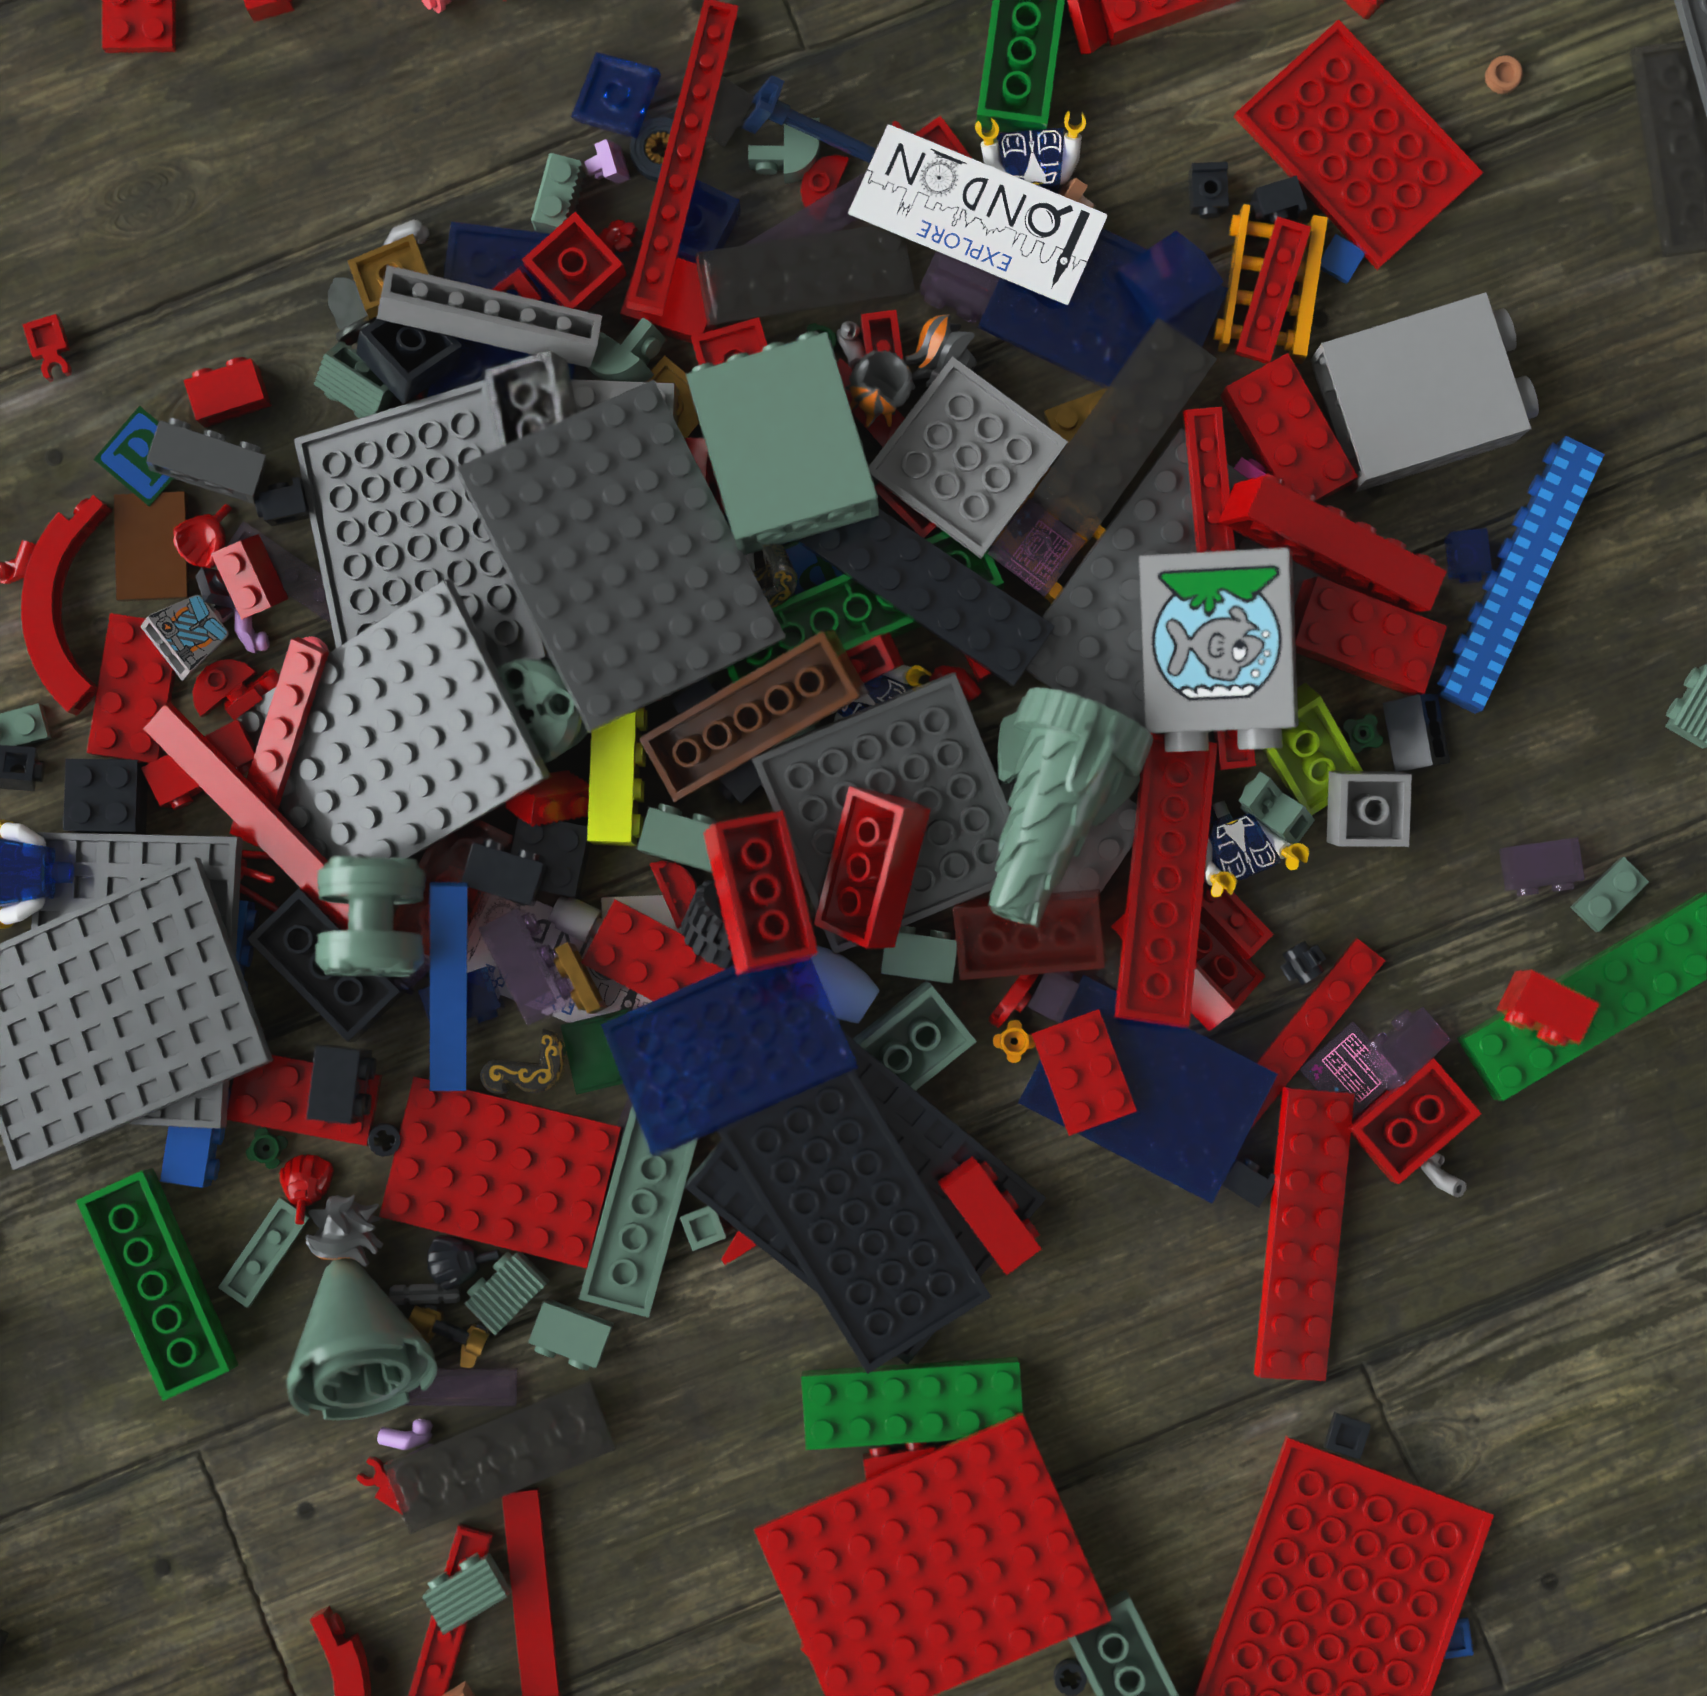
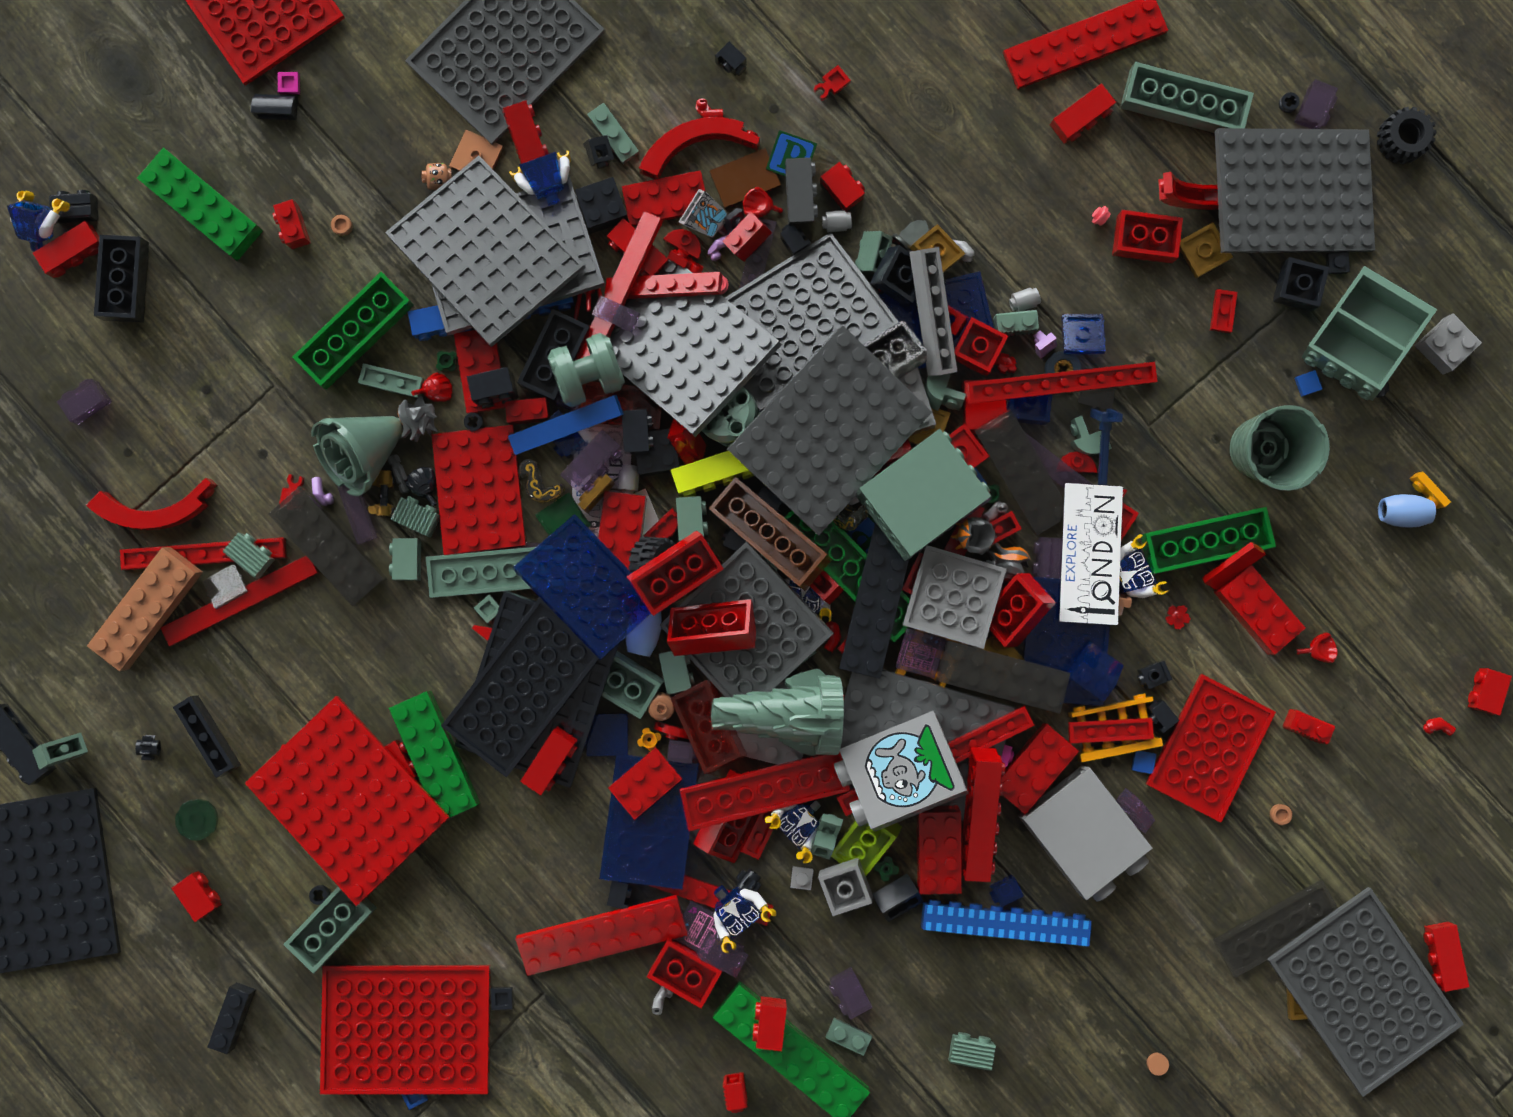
camera: 65 degrees right, 0 degrees up
none -> clear smoke piece [203,563,248,610]
none -> red brick [505,397,551,425]
none -> clear blue tile [586,714,628,756]
none -> clear purple slope [592,295,640,333]
none -> nougat head [648,692,675,721]
none -> torso [713,885,776,953]
none -> red brick [723,1072,747,1113]
none -> light grey plate [790,866,813,890]
none -> light grey brick [822,210,852,232]
none -> red brick [989,573,1056,647]
none -> light grey brick [1009,288,1041,312]
none -> clear purple slope [1116,788,1155,833]
none -> red plant [1165,605,1191,630]

